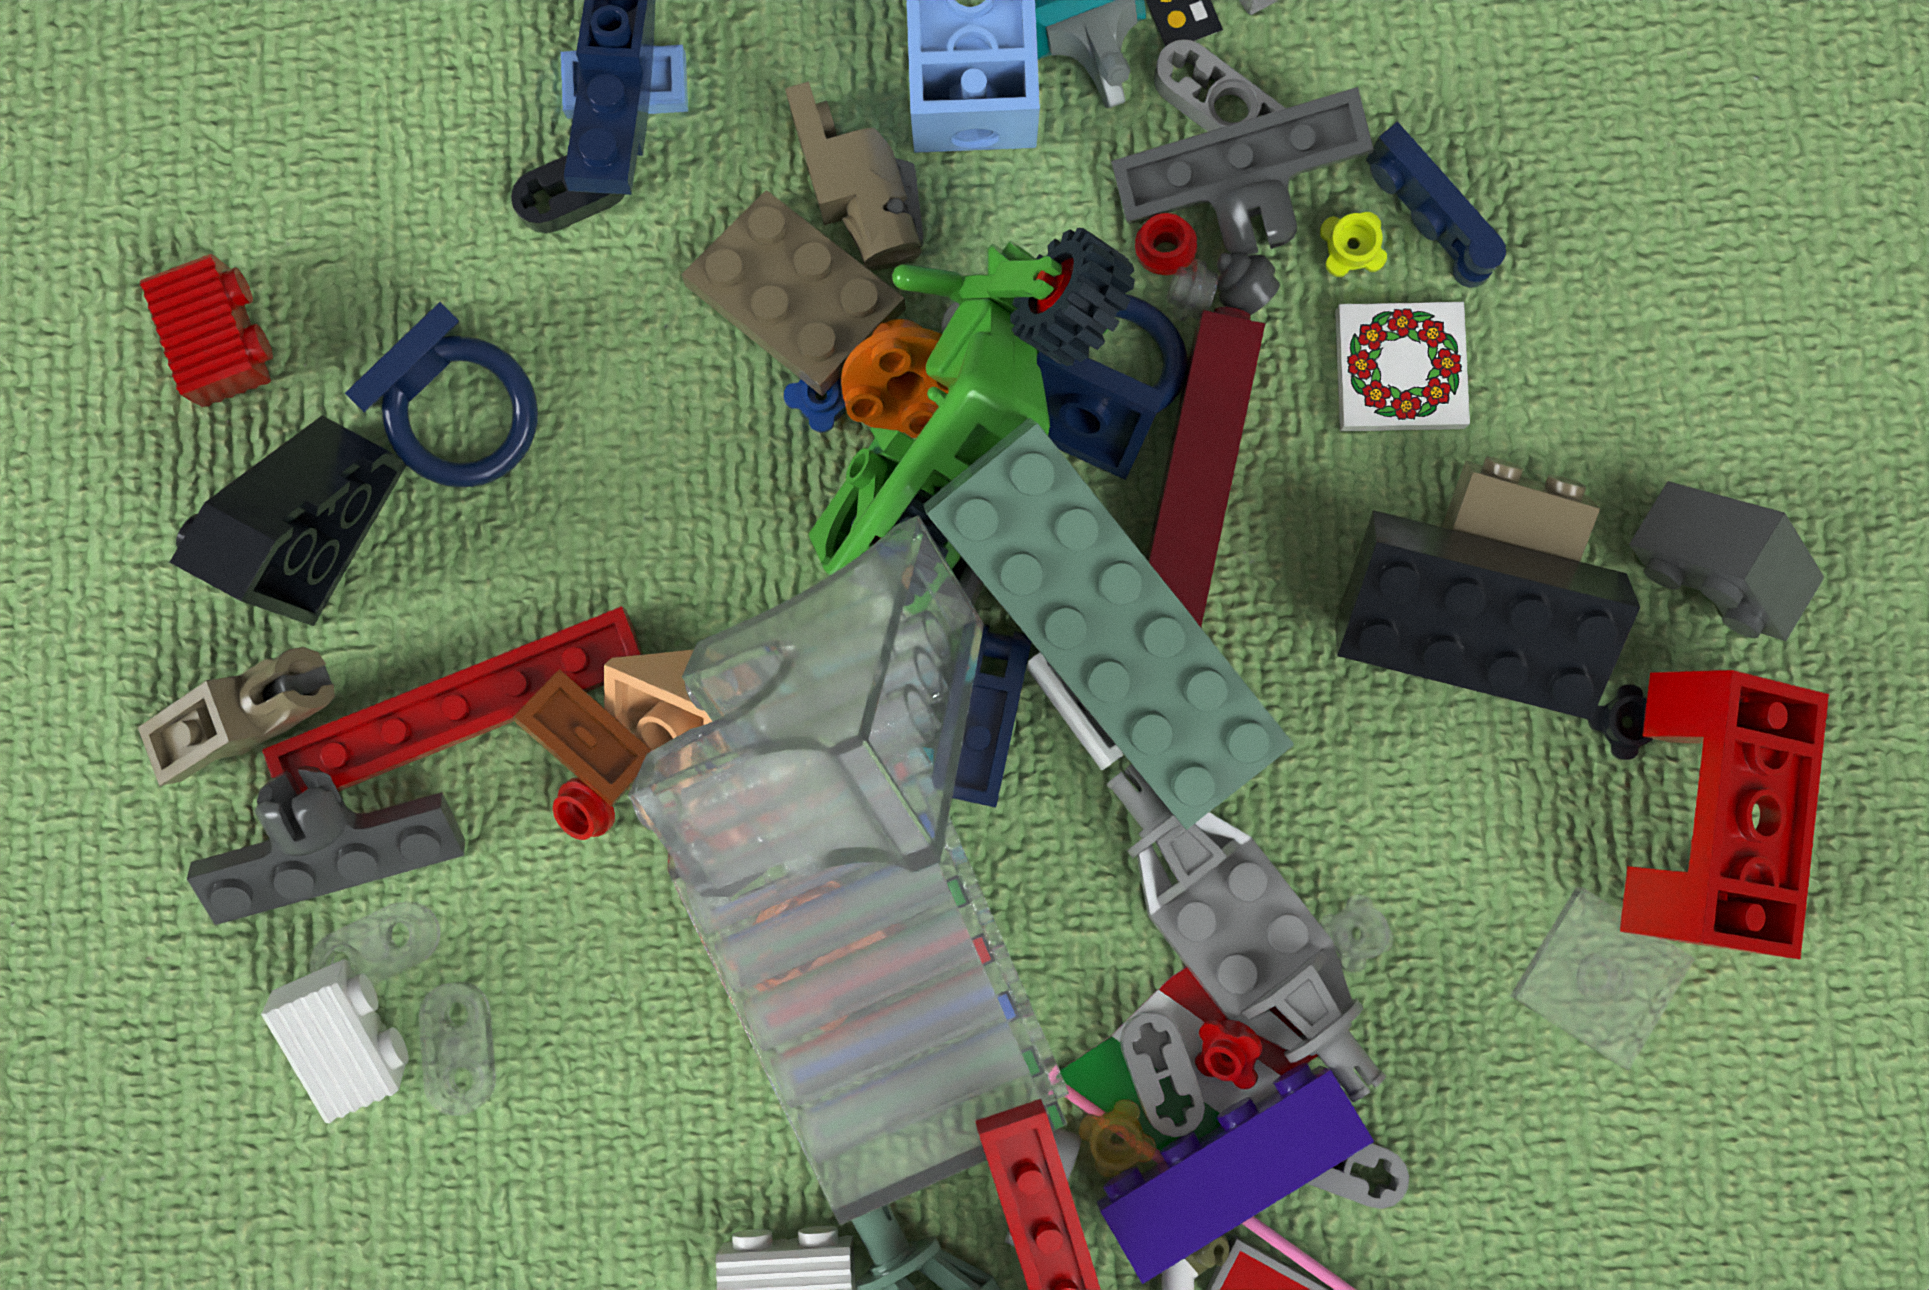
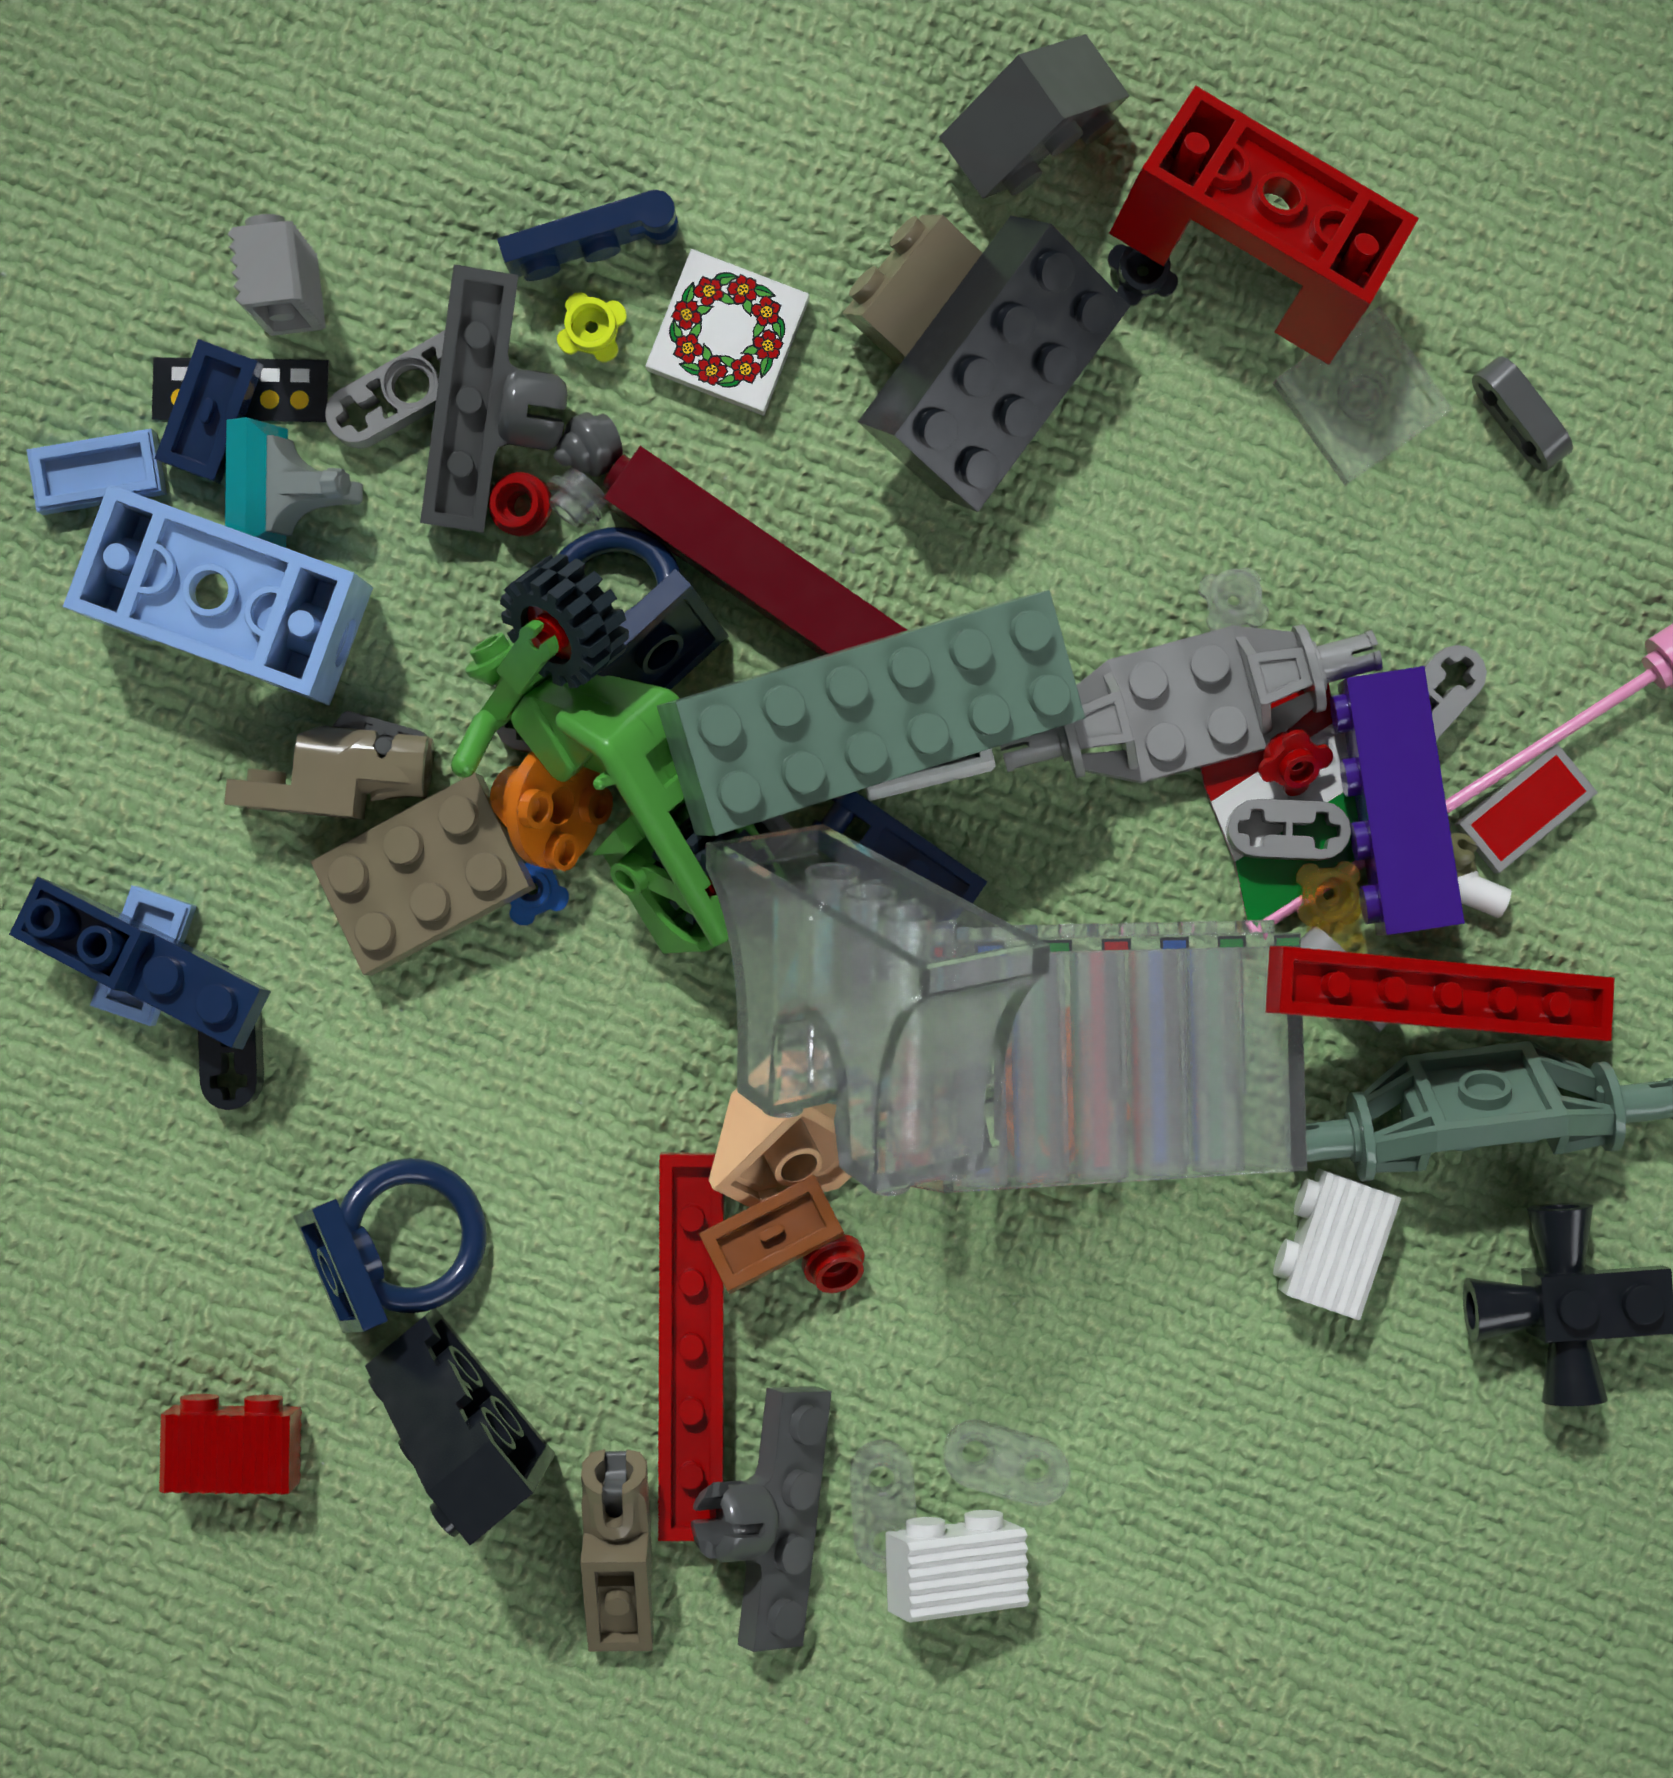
camera: 65 degrees left, 5 degrees up
none -> dark grey beam [1472,356,1573,472]

